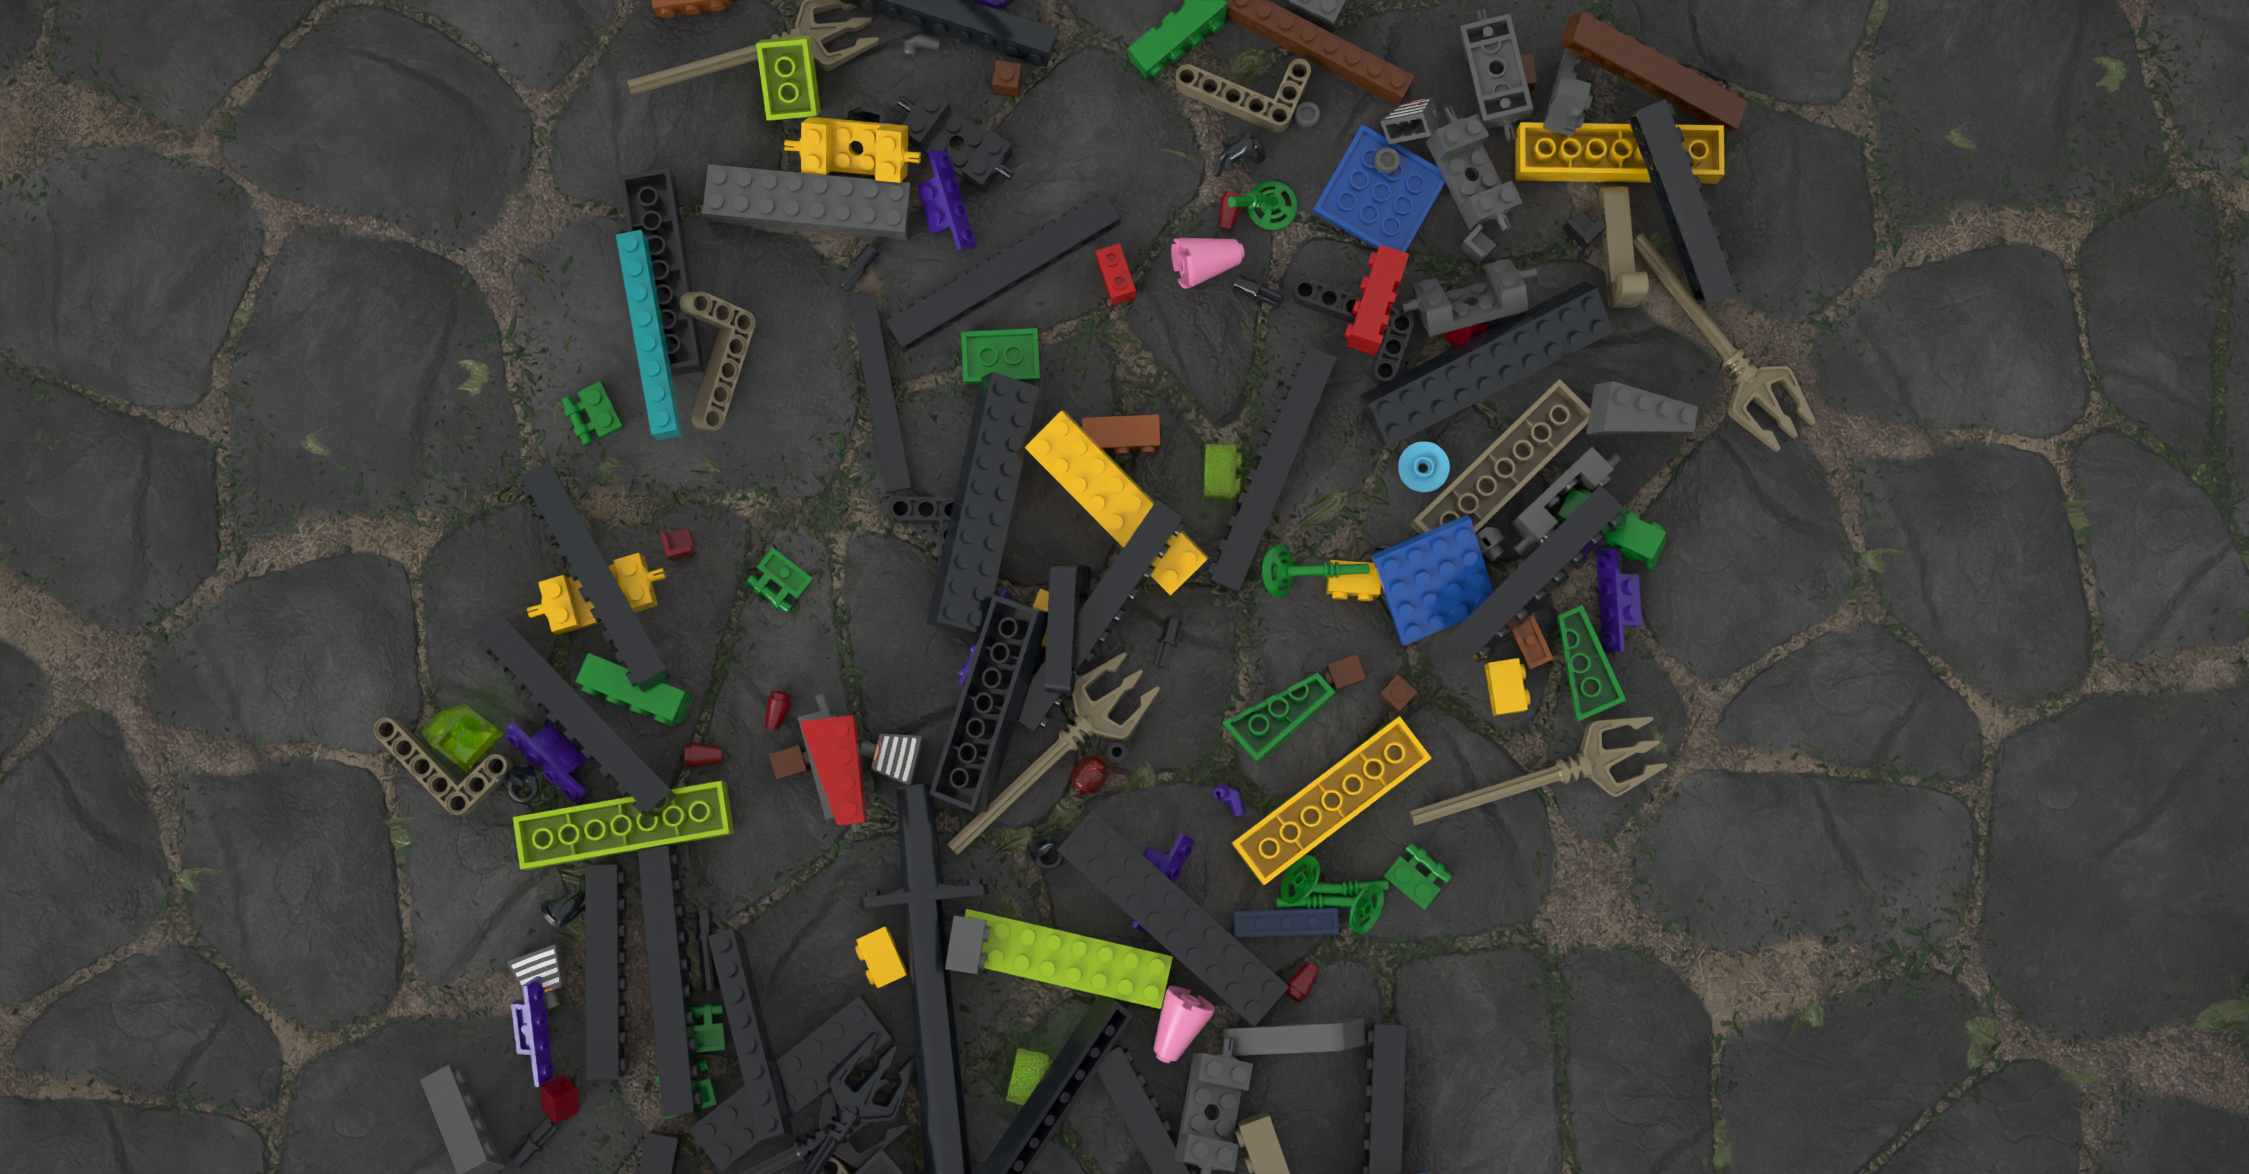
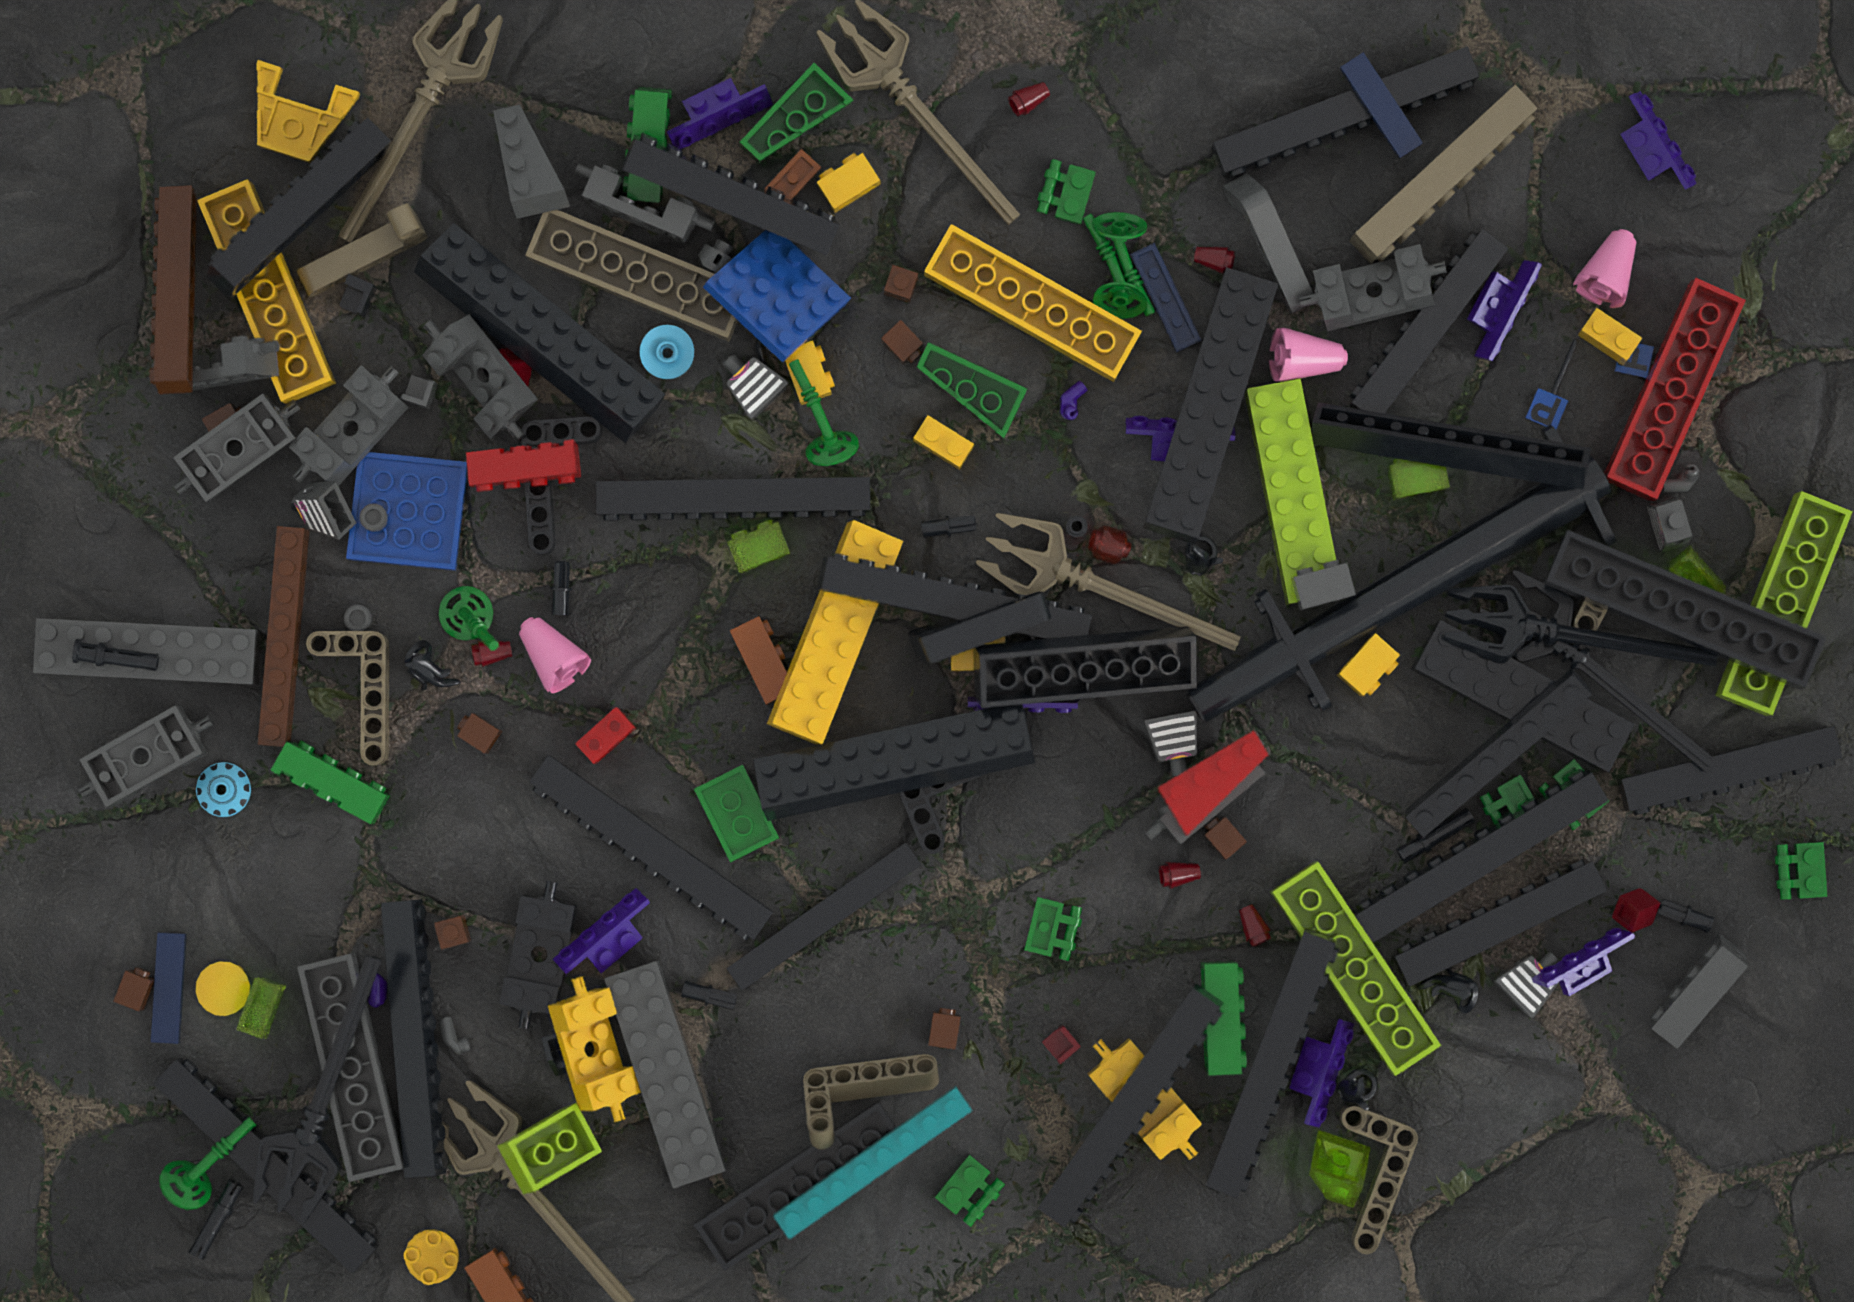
camera: 115 degrees left, 5 degrees up
none -> yellow wing [257,60,360,163]
none -> reddish brown brick [457,713,502,754]
none -> dark grey torso [723,354,789,421]
none -> yellow brick [913,415,974,470]
none -> reddish brown brick [928,1007,961,1050]
none -> dark red cone [1008,82,1050,116]

